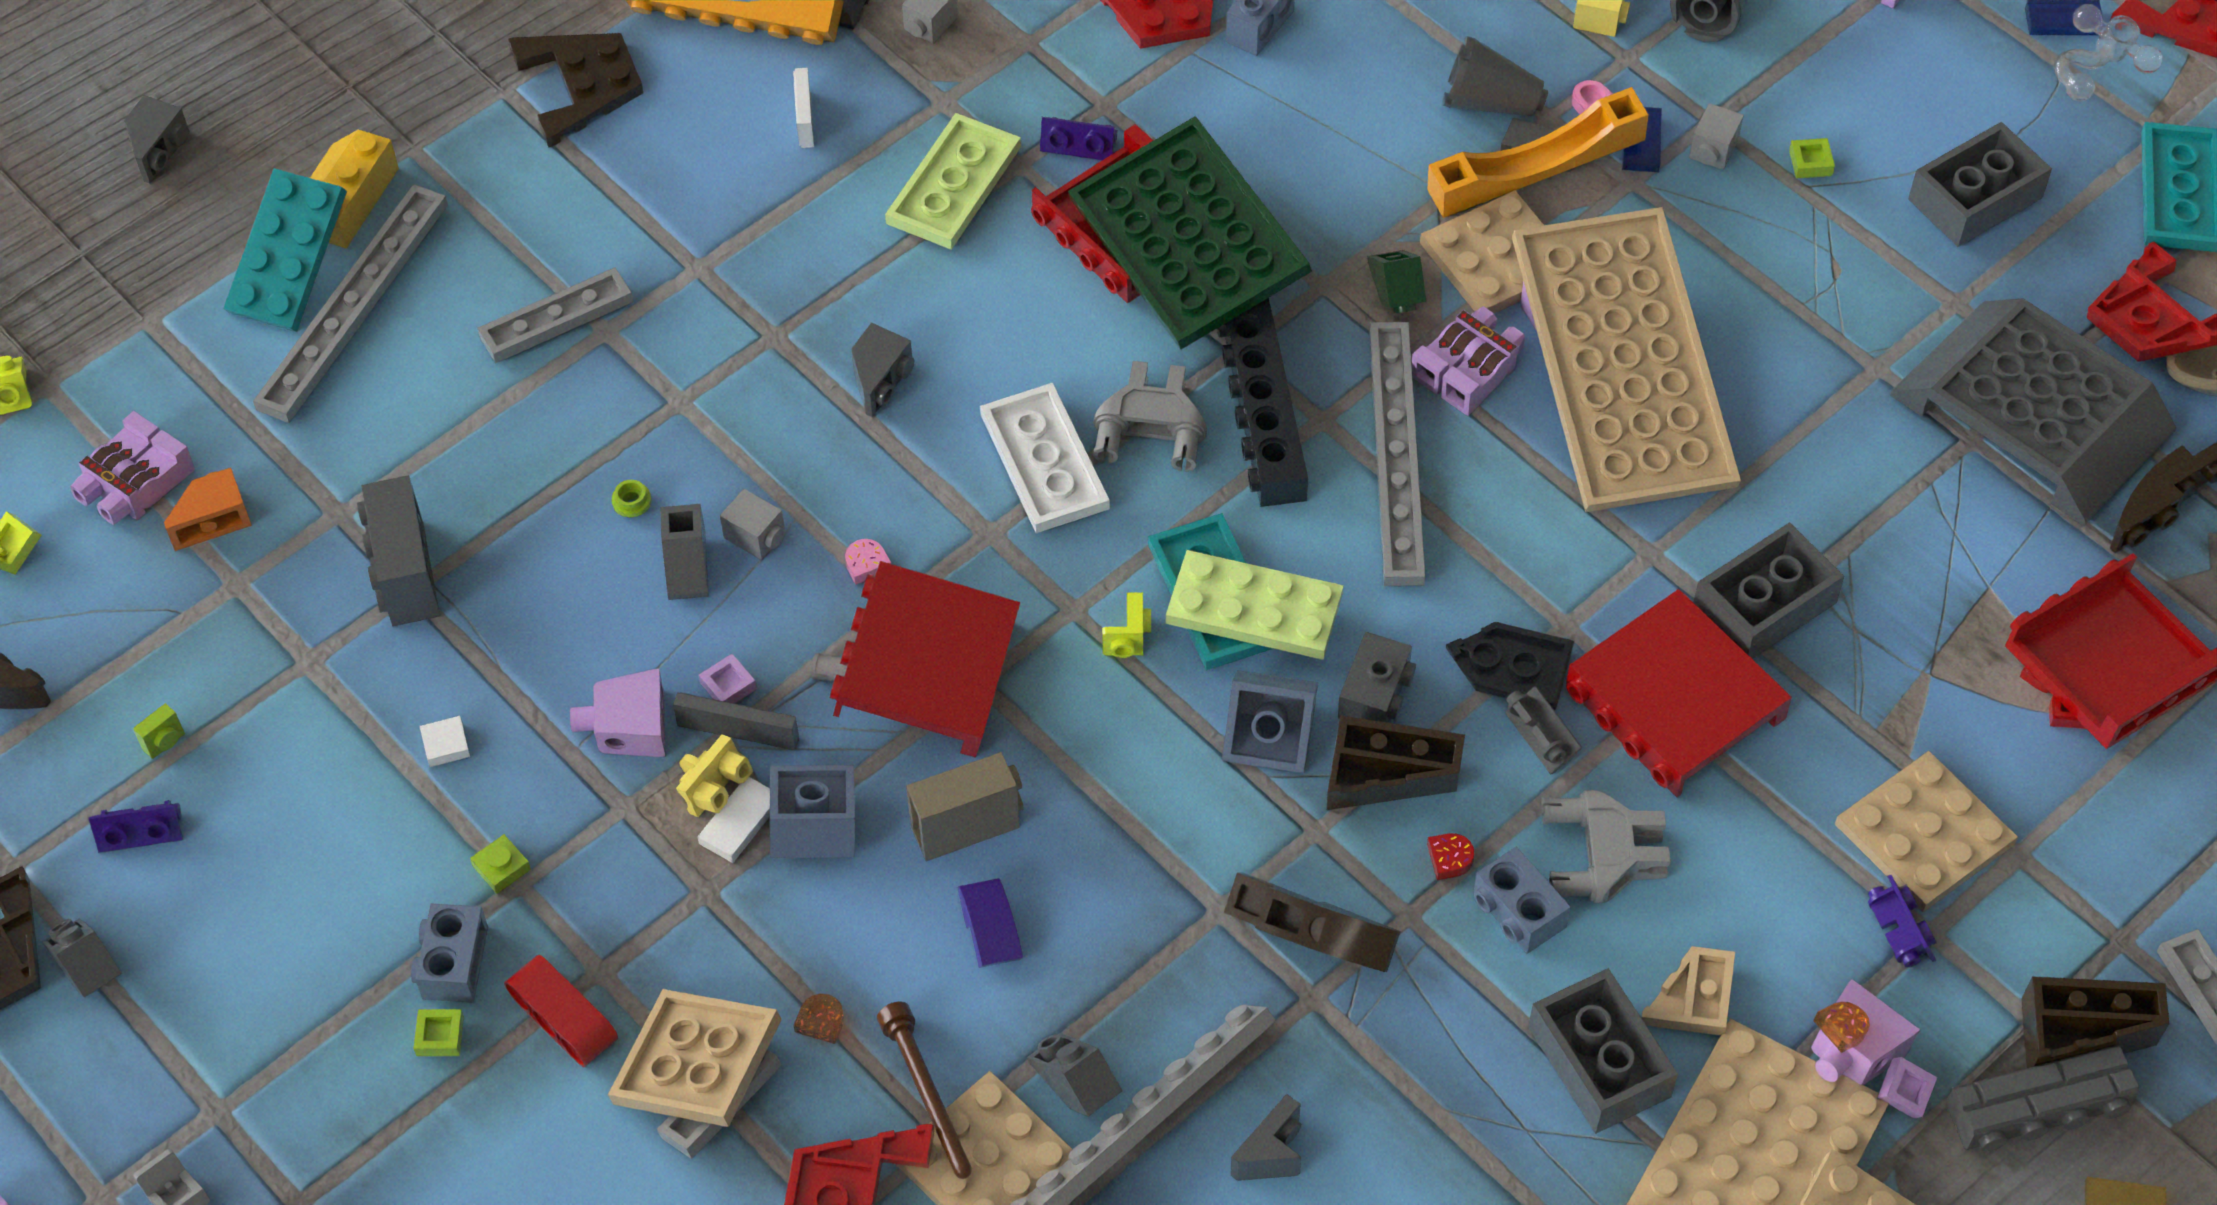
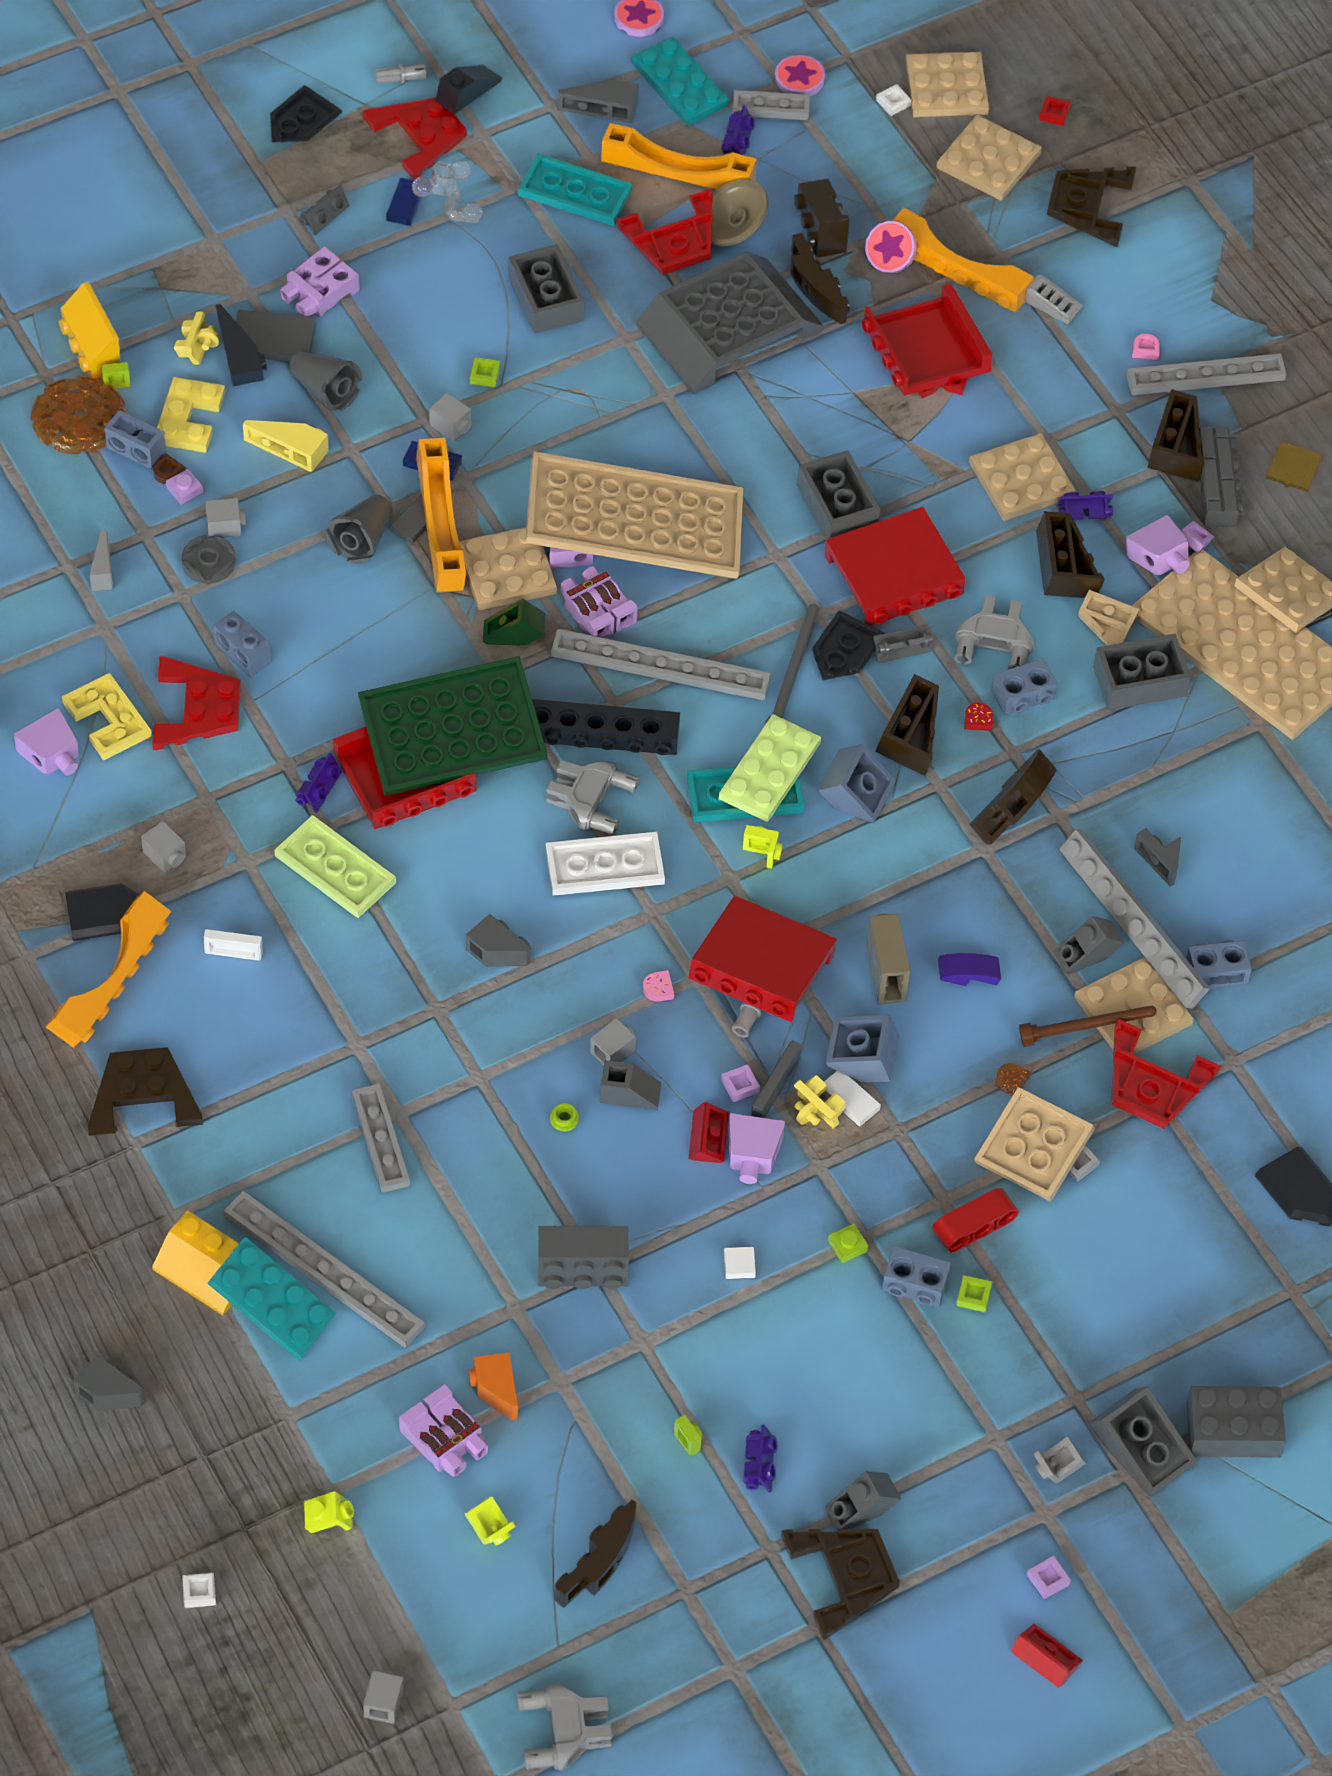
camera: 80 degrees left, 0 degrees up
dark grey brick [1338,632,1416,723] -> none
bright pink tile [1572,80,1613,114] -> none
clear orange tile [1813,1002,1870,1053] -> none
none -> red slope [688,1102,729,1163]
none -> dark grey piece [765,604,819,725]
none -> dark brown wedge [1036,511,1105,598]

